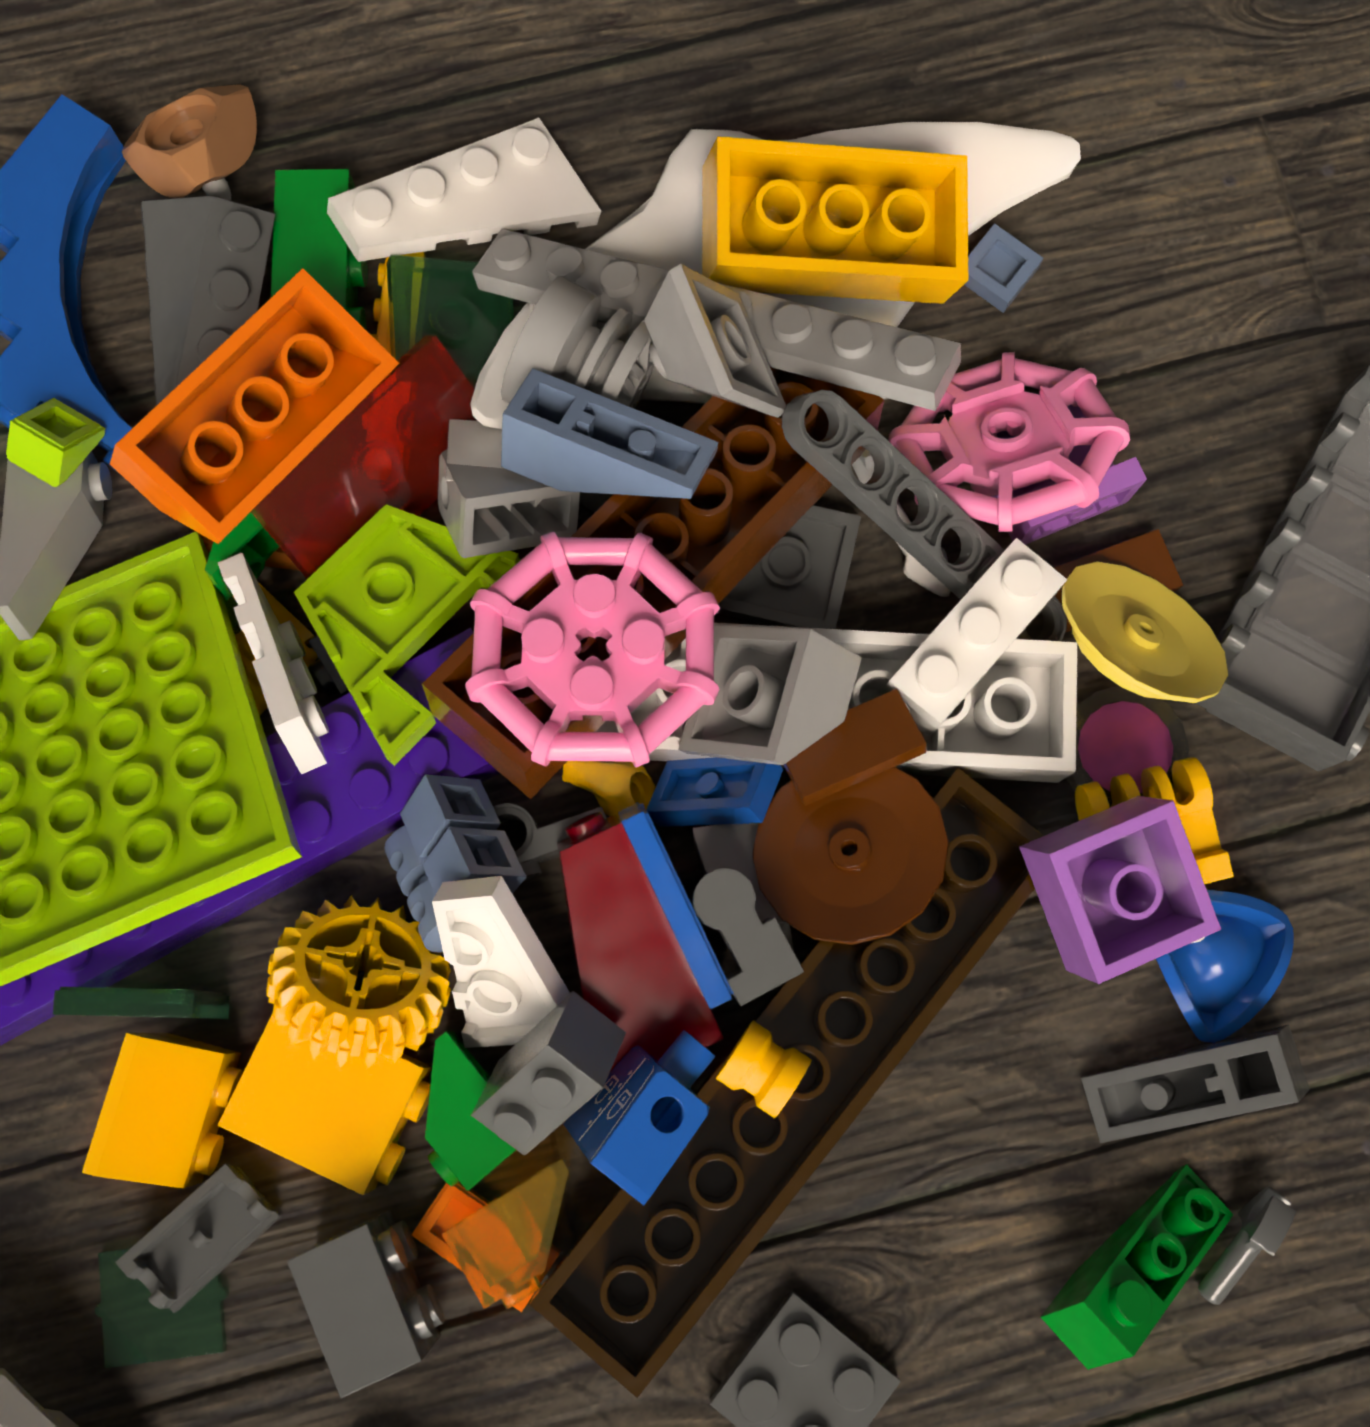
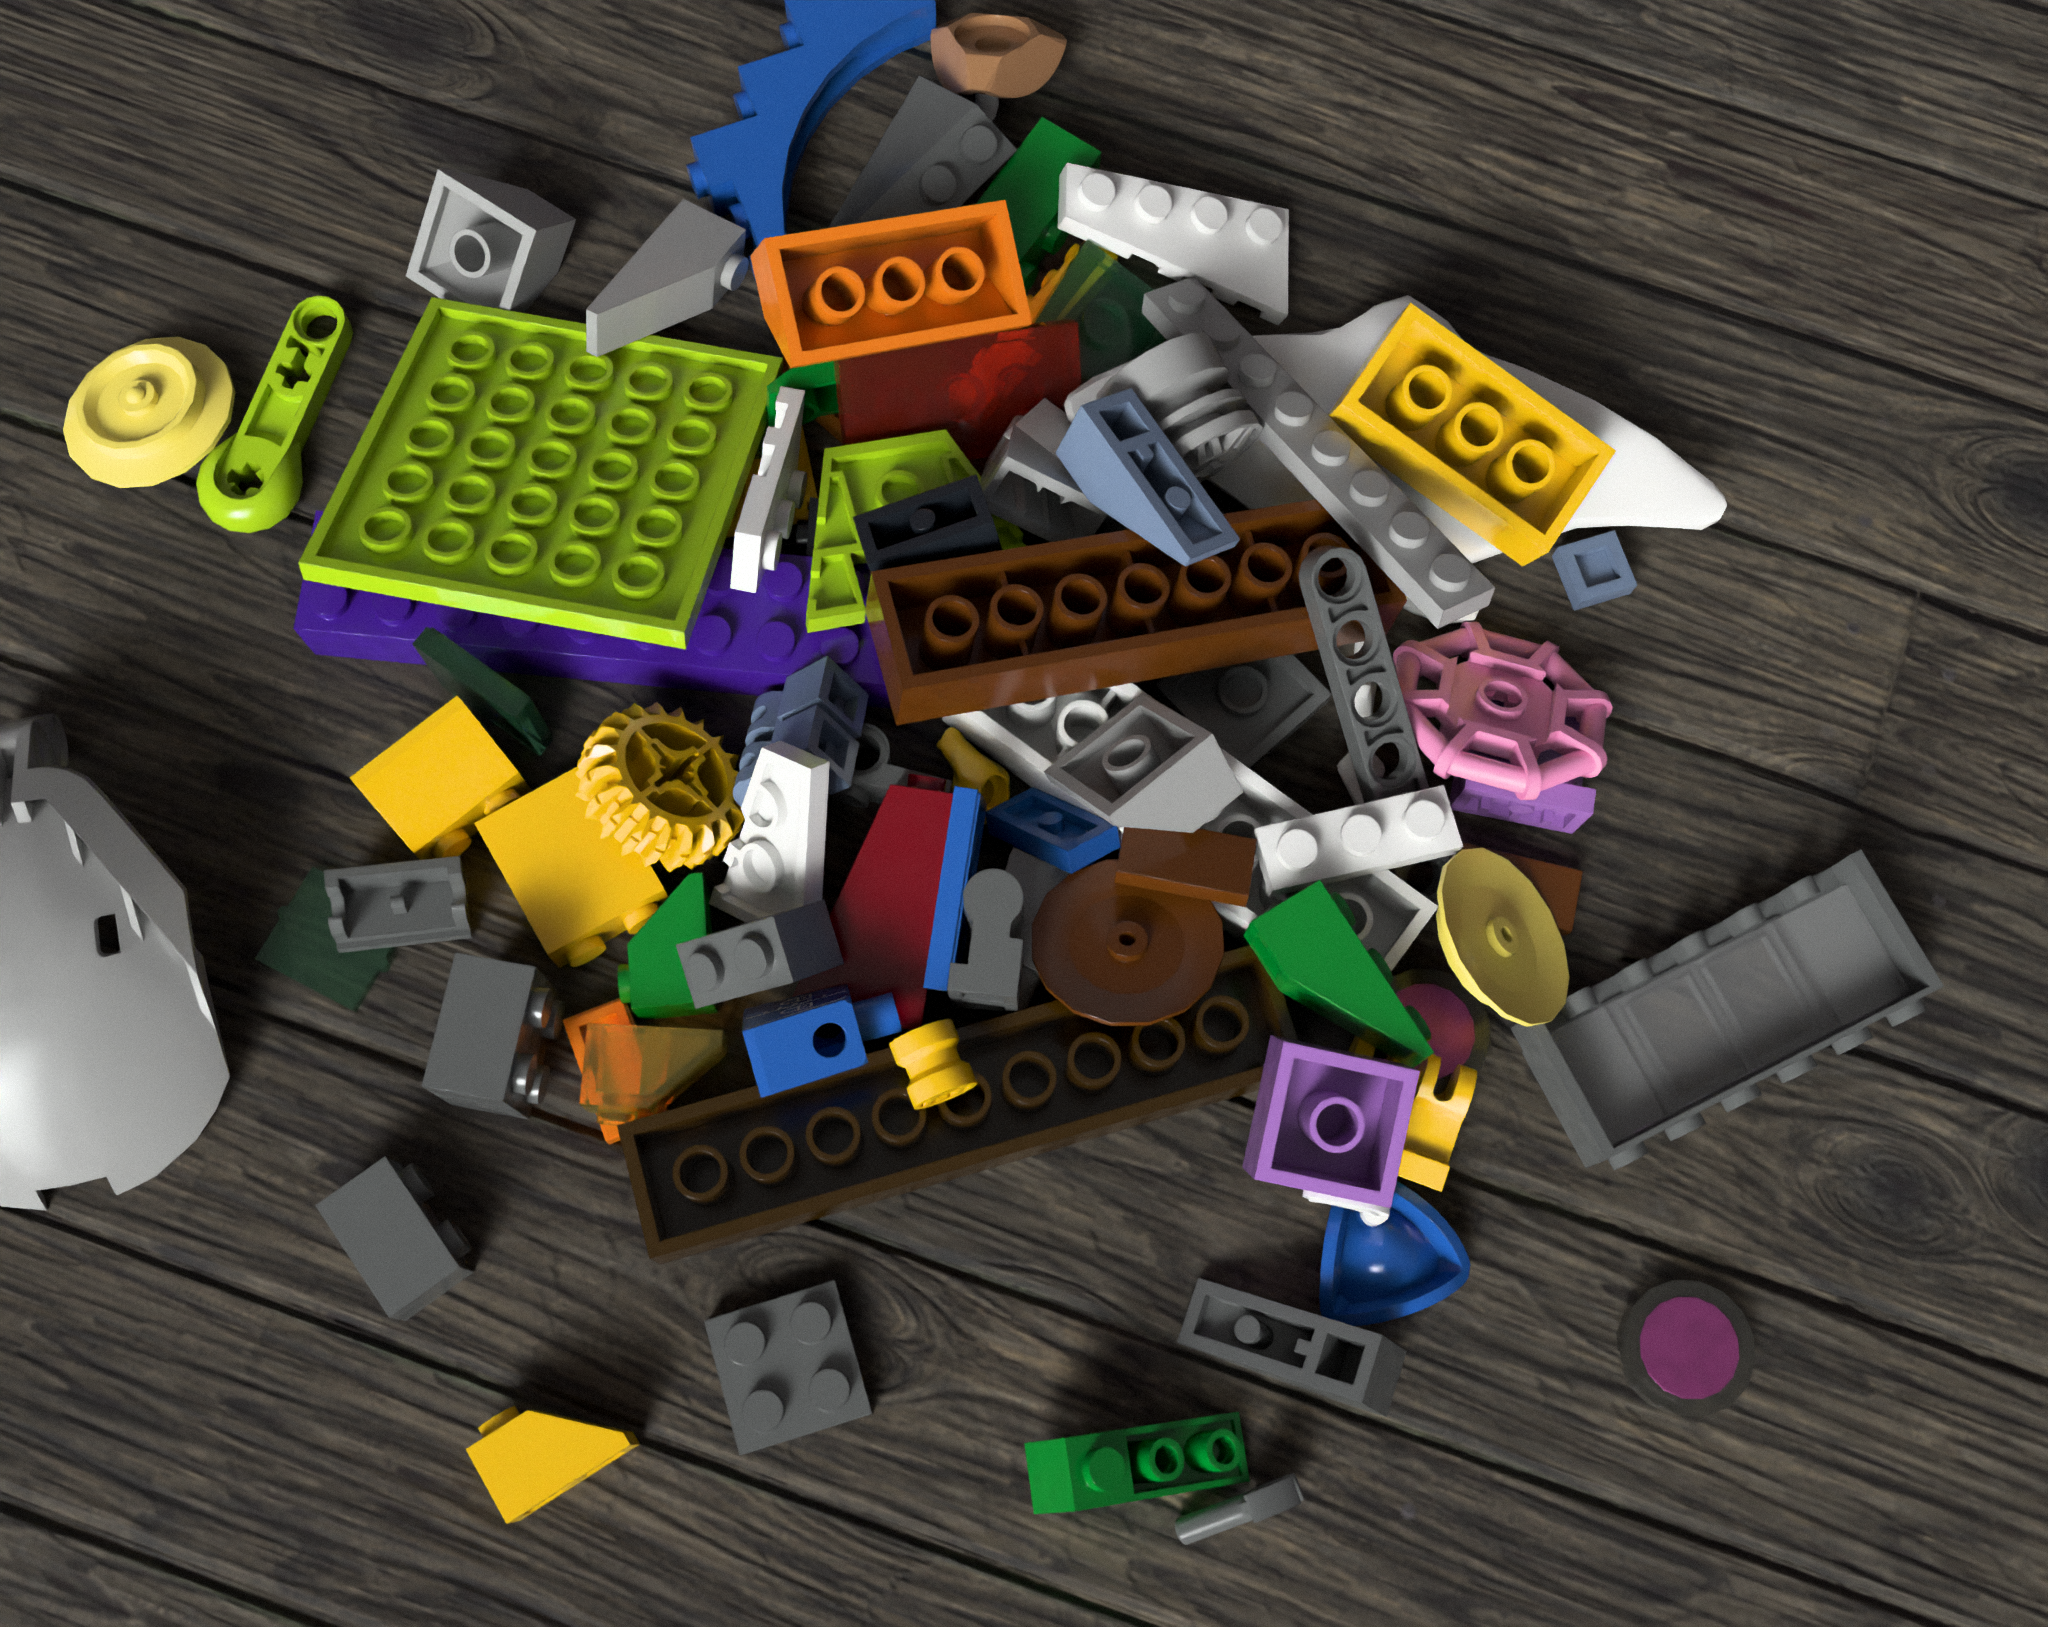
camera: 30 degrees right, 5 degrees down
lime slope [6,398,106,487] -> none
bright pink plate [465,531,720,768] -> none
light grey slope [644,264,786,418] -> none
none -> black brick [853,474,1002,572]
none -> green slope [1243,880,1434,1068]

